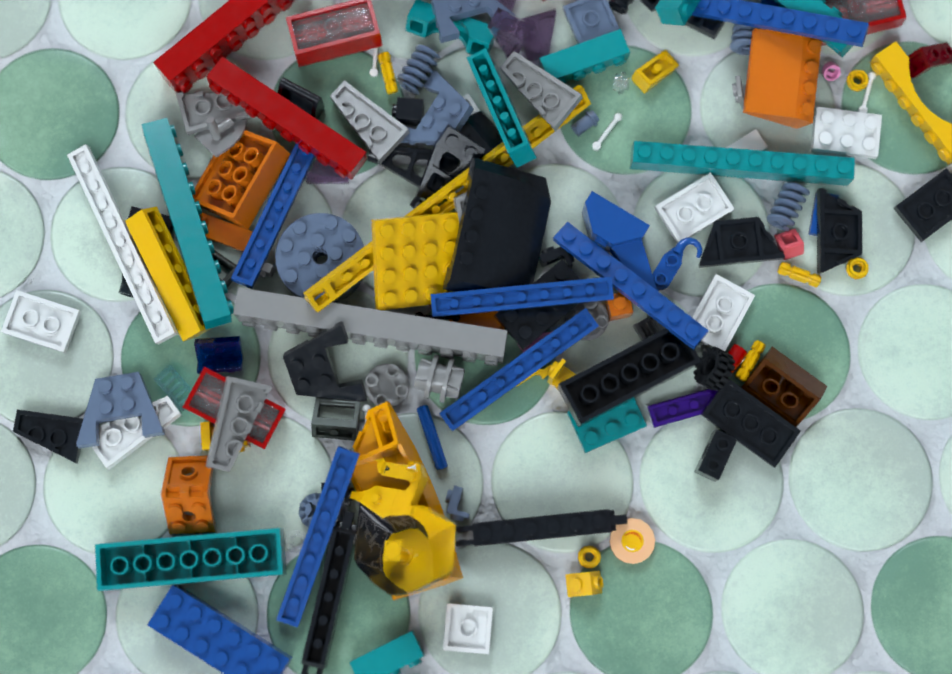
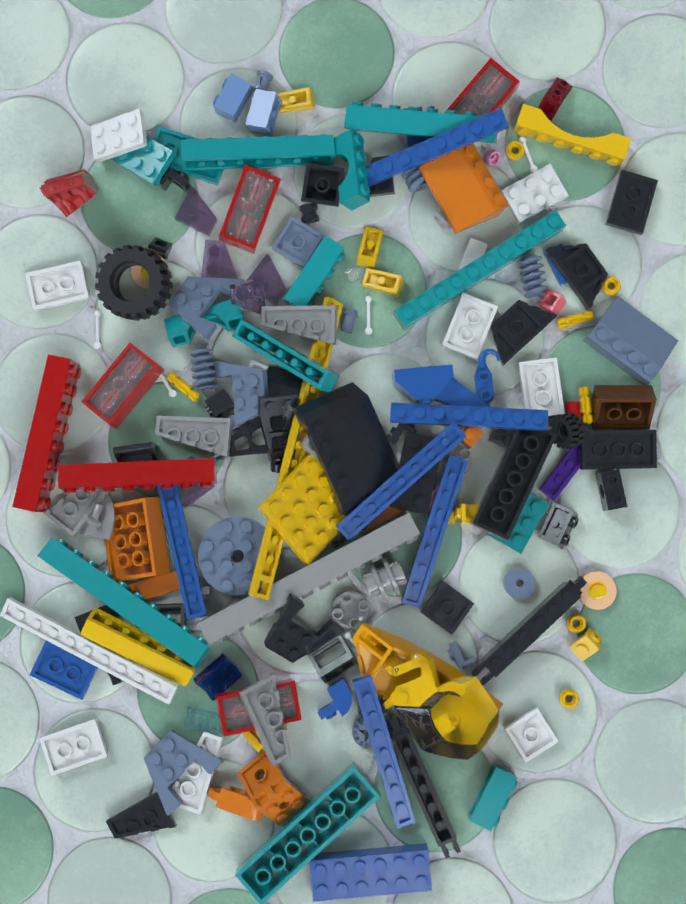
camera: 35 degrees left, 5 degrees up
blue axle [417,405,448,470] -> none
none -> blue plate [30,640,98,700]
none -> orange piece [207,785,263,821]
none -> blue brick [318,677,352,720]
none -> yellow slope [361,268,405,297]
none -> black plate [420,580,474,635]
none -> sand blue piece [503,568,535,599]
none -> bracket [538,503,579,549]
none -> yellow plate [559,689,579,709]
none -> sand blue slope [583,296,679,385]

